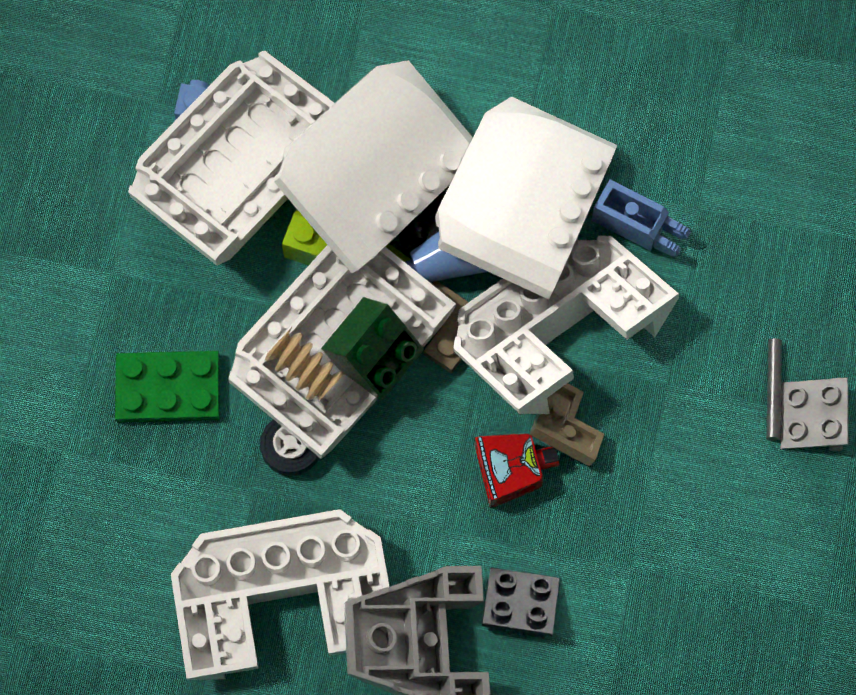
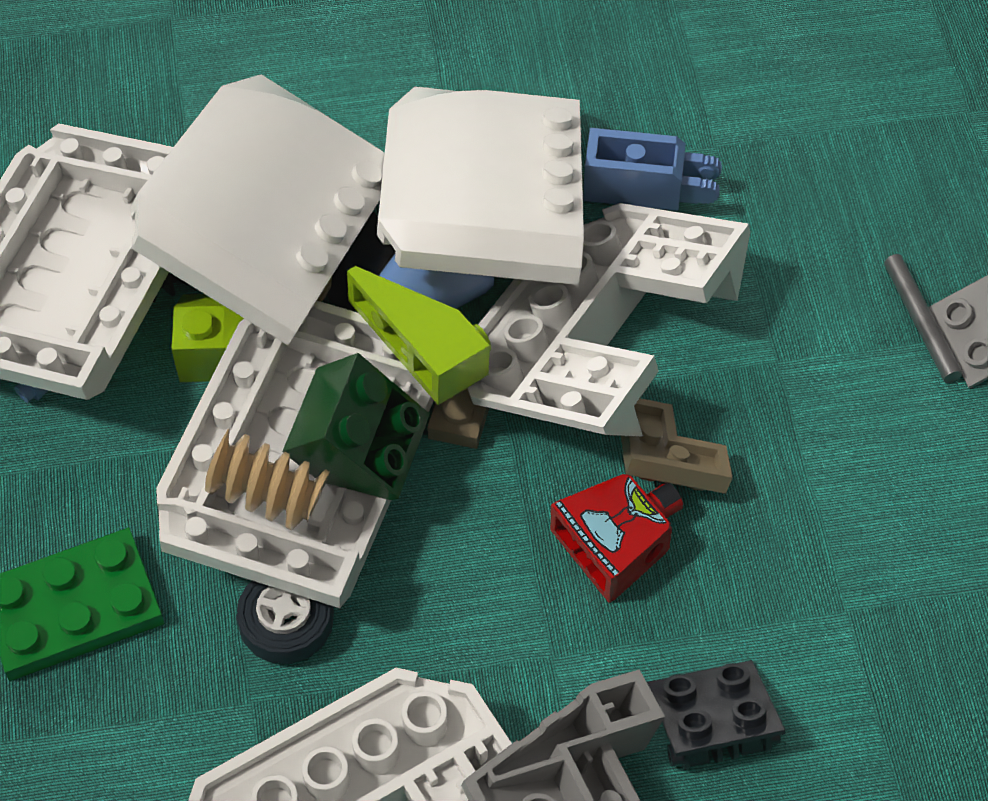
camera: 20 degrees left, 15 degrees down
none -> lime slope [347,266,491,405]

